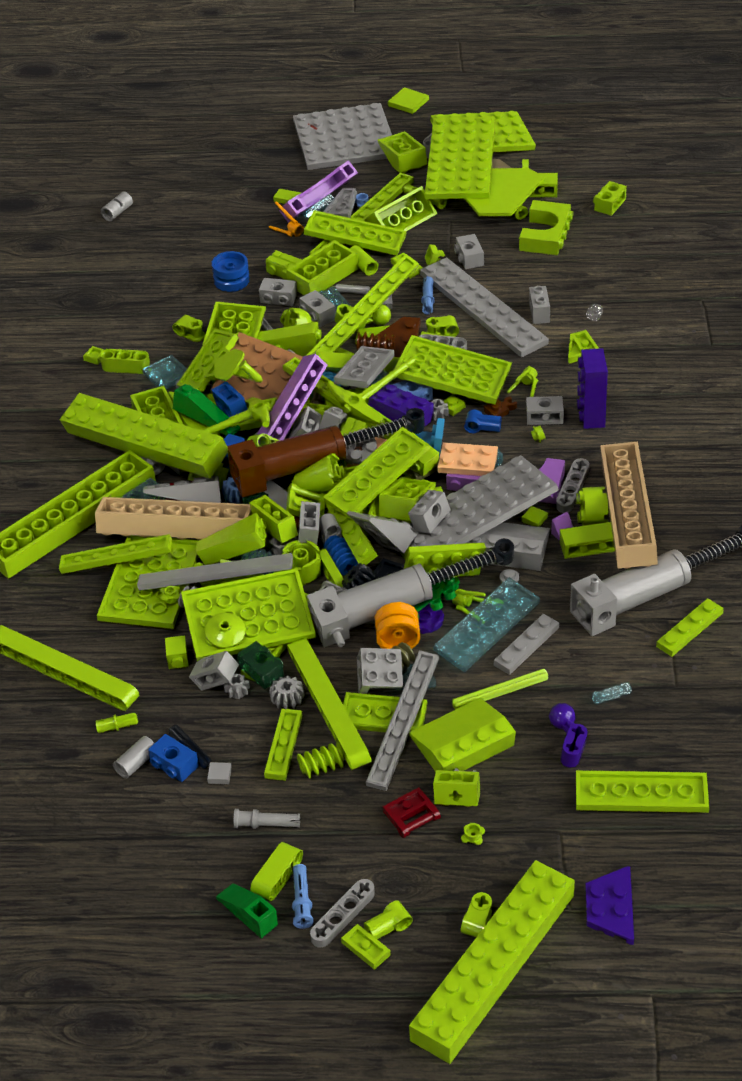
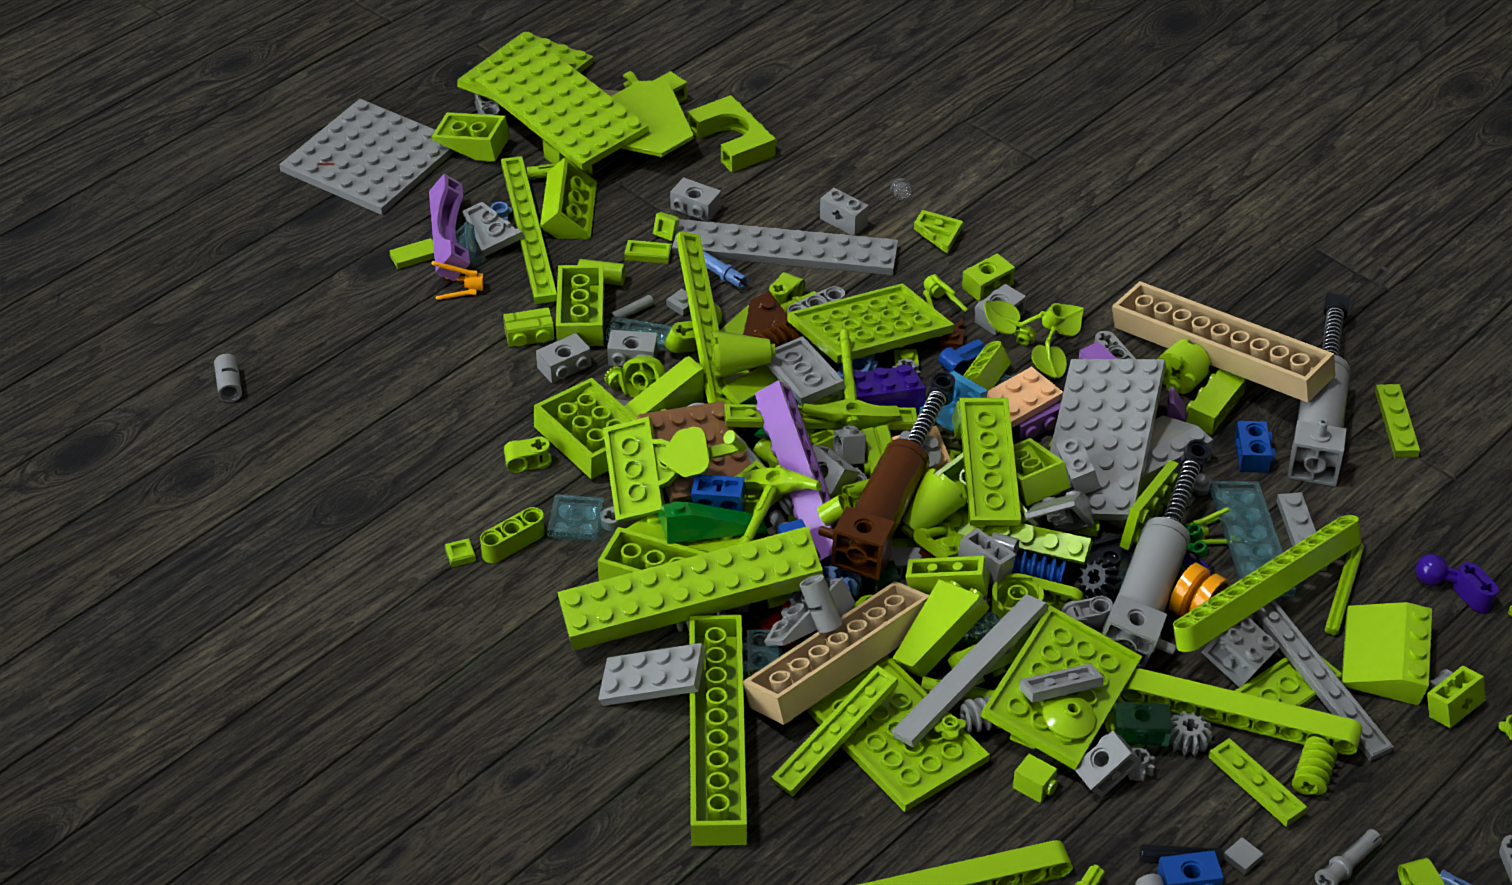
camera: 50 degrees left, 0 degrees up
blue wheel [212,251,250,292] -> none
lime plate [304,210,407,256] -> none
dark red plate [383,787,441,838] -> none
lime tile [388,88,429,114] -> none
dark purple brick [577,348,608,429] -> none
clear light blue axle [592,682,632,705] -> none
lime brick [593,181,627,216] -> none
none -> light grey plate [598,643,706,706]
none -> lime cone [711,331,776,378]
none -> light grey pin [799,575,842,633]
none -> lime brick [962,253,1015,301]
none -> lime beam [963,341,1011,390]
none -> lime plant [984,300,1084,379]
none -> light grey plate [1019,664,1104,702]
none -> lime beam [1173,515,1362,652]
none -> blue brick [1234,421,1275,473]

